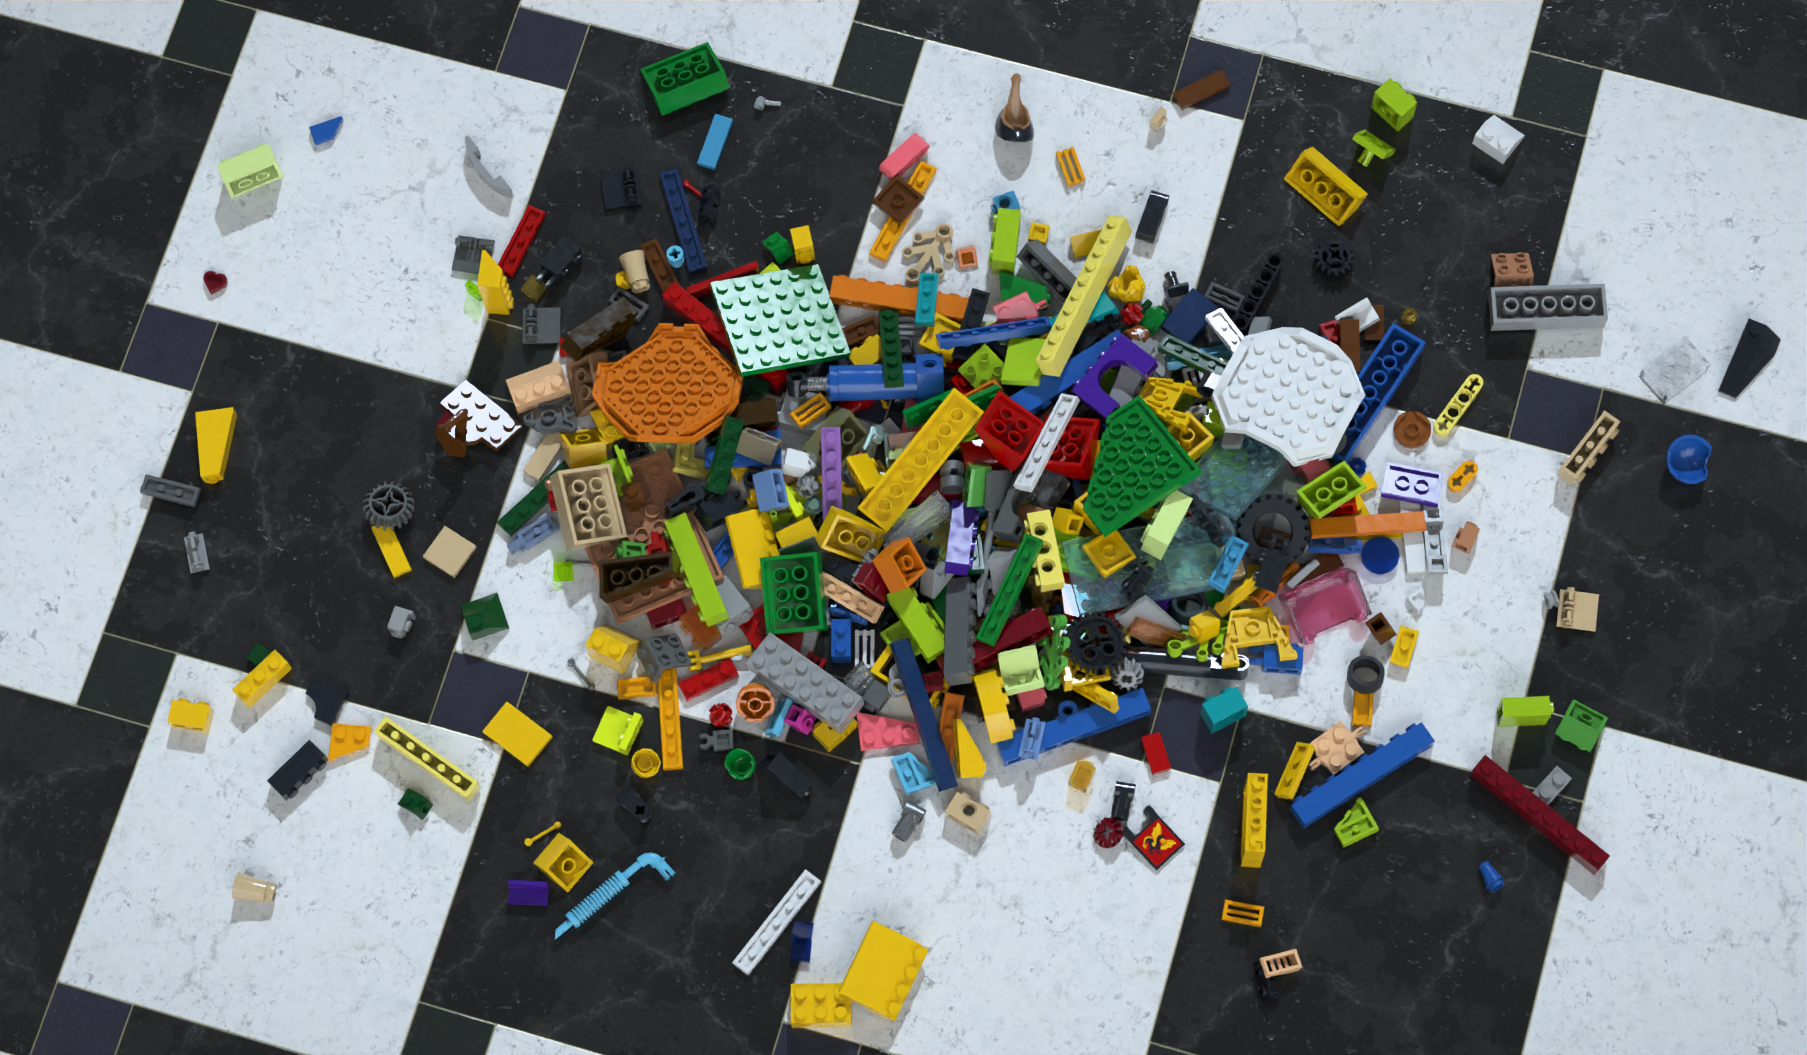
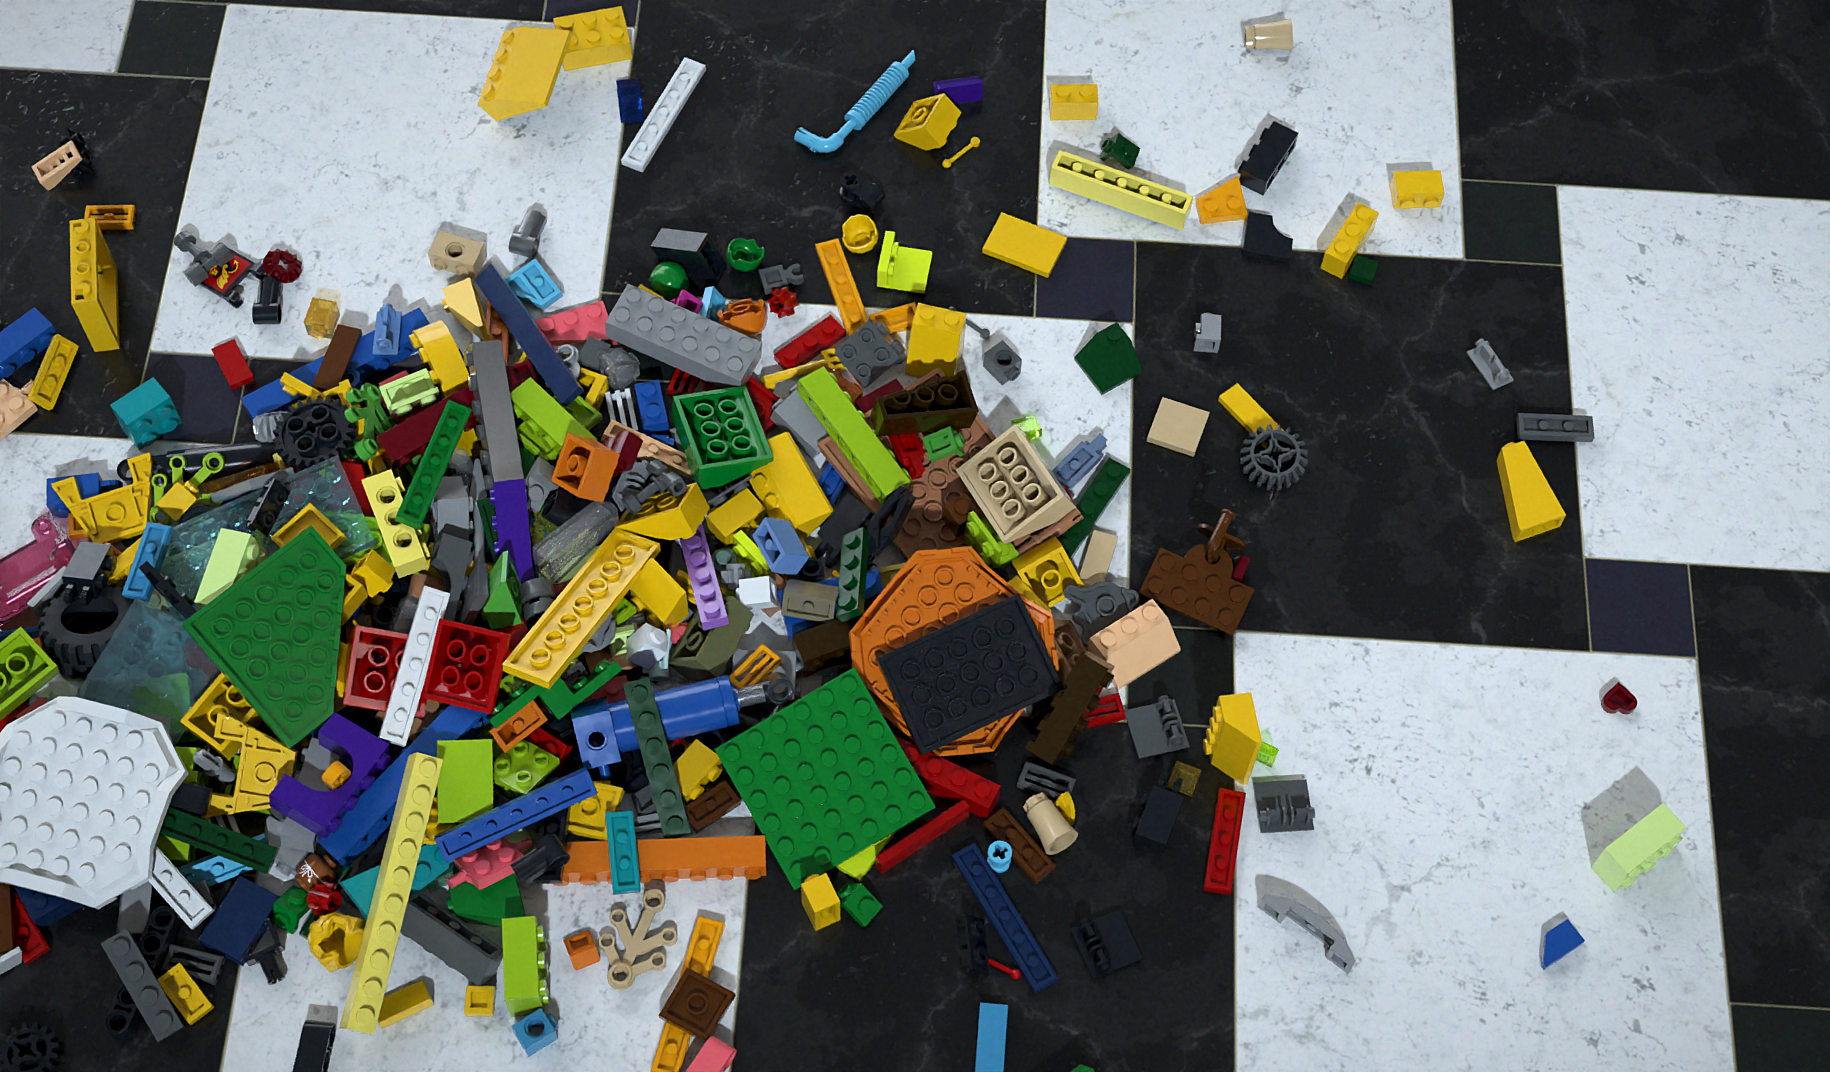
camera: 160 degrees right, 10 degrees down
none -> dark grey arch [101,929,185,1042]
none -> yellow plate [157,962,214,1025]
none -> dark grey bar [174,230,234,287]
none -> reddish brown tile [312,324,363,396]
none -> light orange beam [321,760,352,791]
none -> black piece [511,834,570,886]
none -> dark grey bar [621,459,687,515]
none -> white brick [627,623,667,669]
none -> green hair [650,261,689,299]
none -> black plate [875,593,1065,756]
none -> dark grey brick [983,340,1022,386]
none -> yellow brick [1049,84,1099,120]

